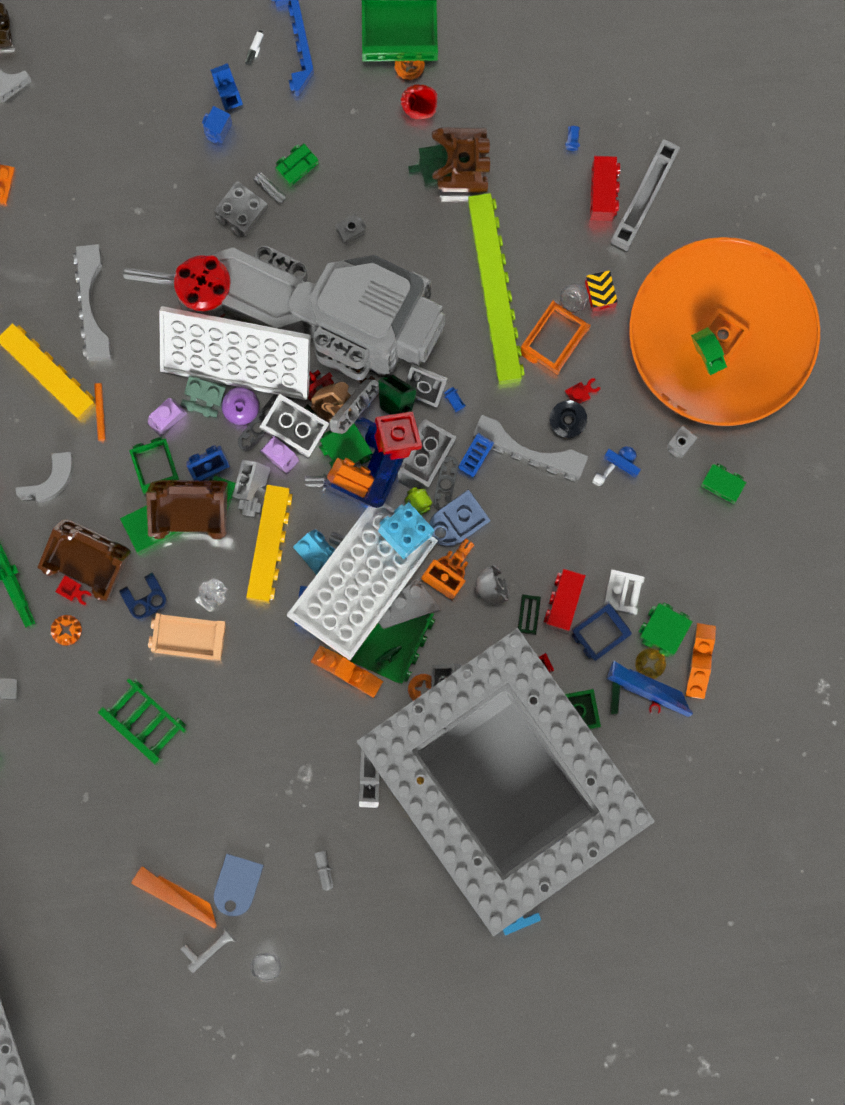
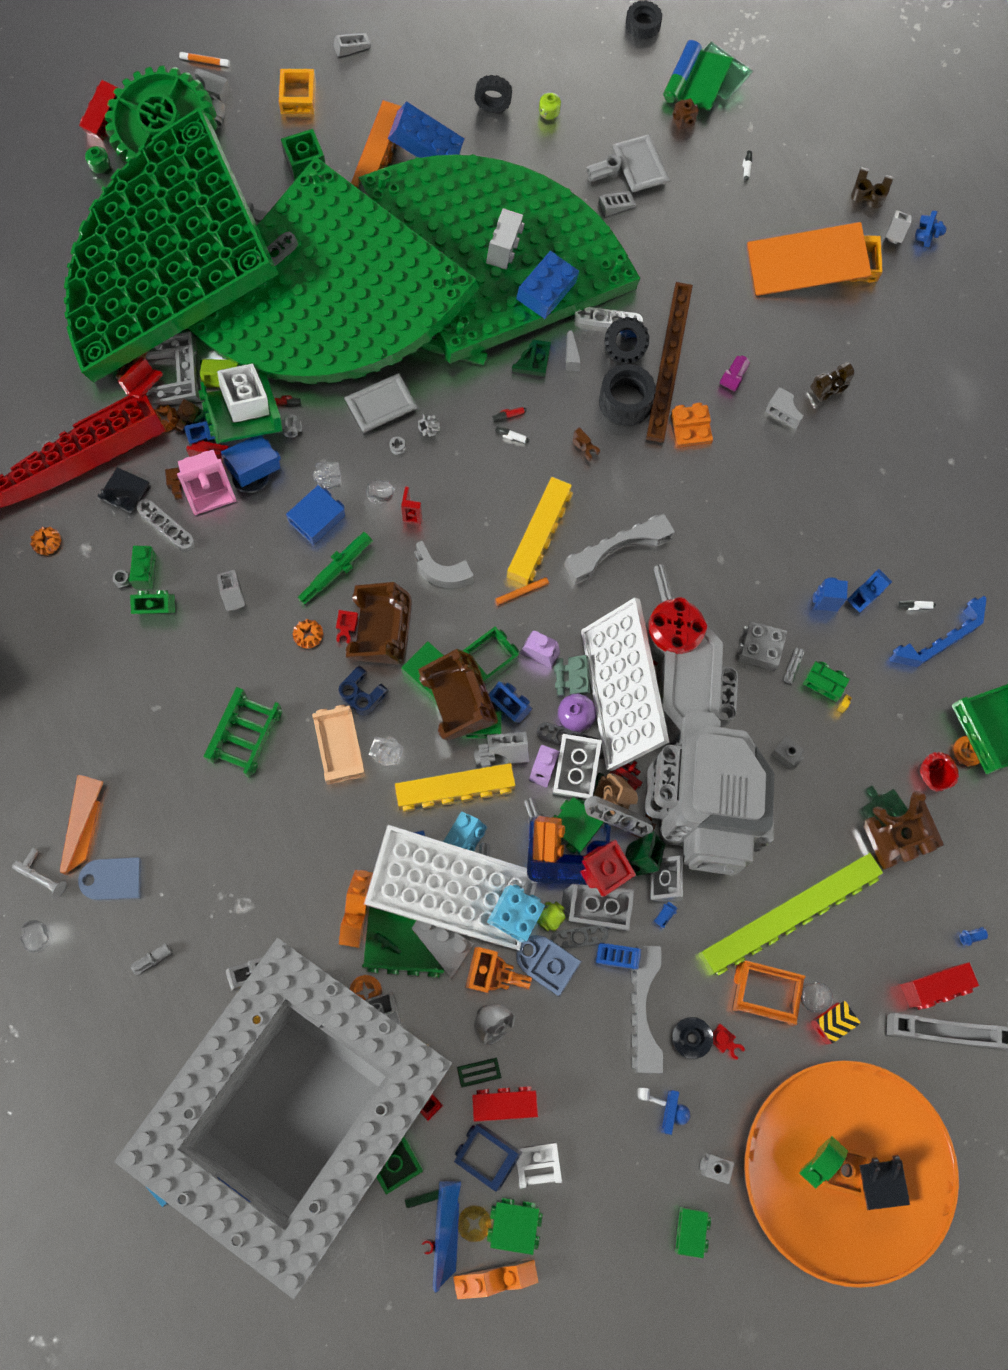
camera: 70 degrees right, 10 degrees down
none -> yellow tile [837,694,852,713]
none -> black plate [859,1155,910,1210]

